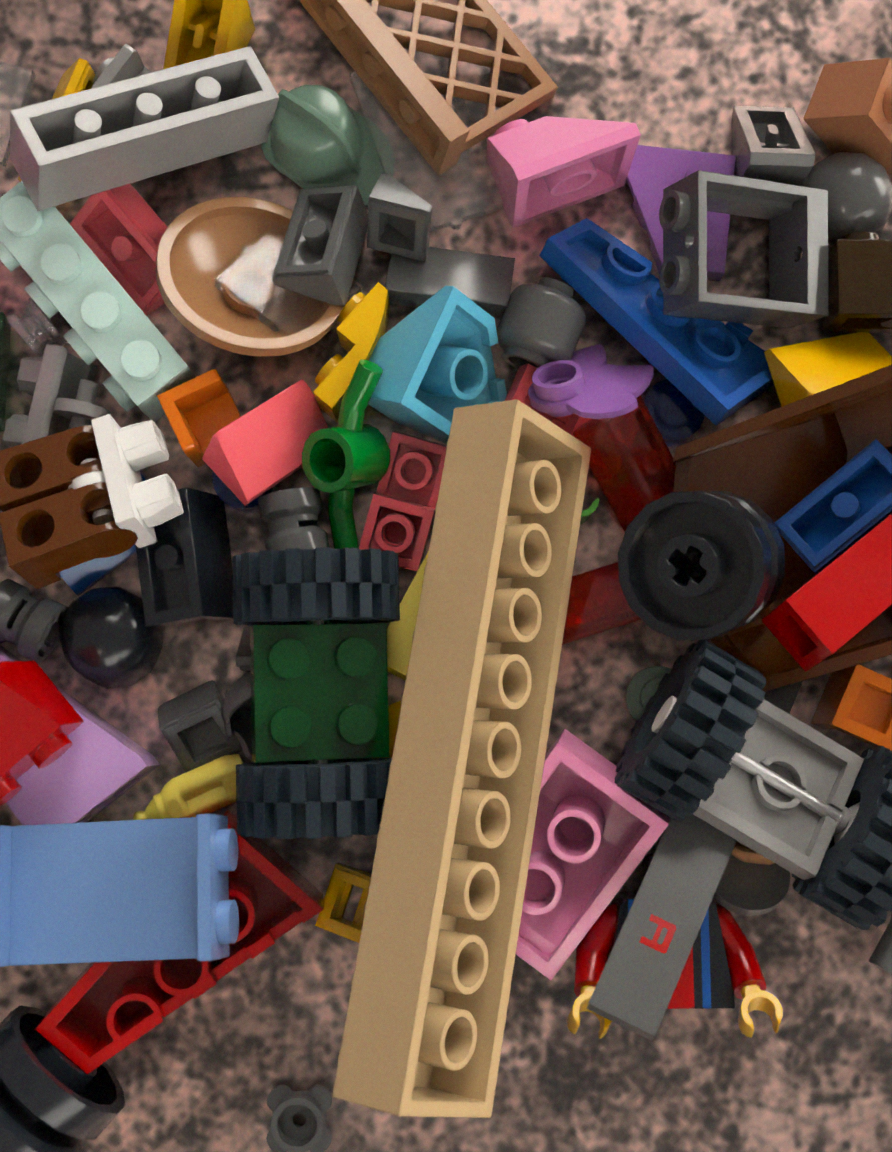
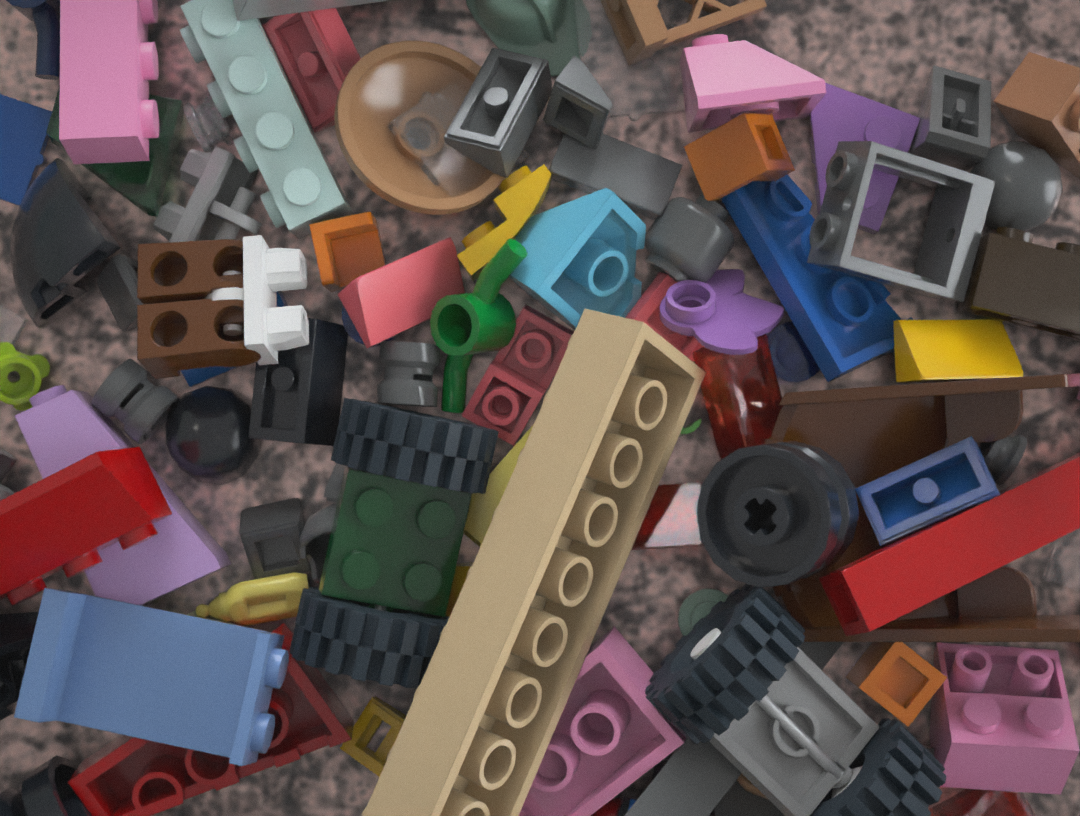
camera: 15 degrees right, 5 degrees up
none -> orange panel [684,113,795,201]

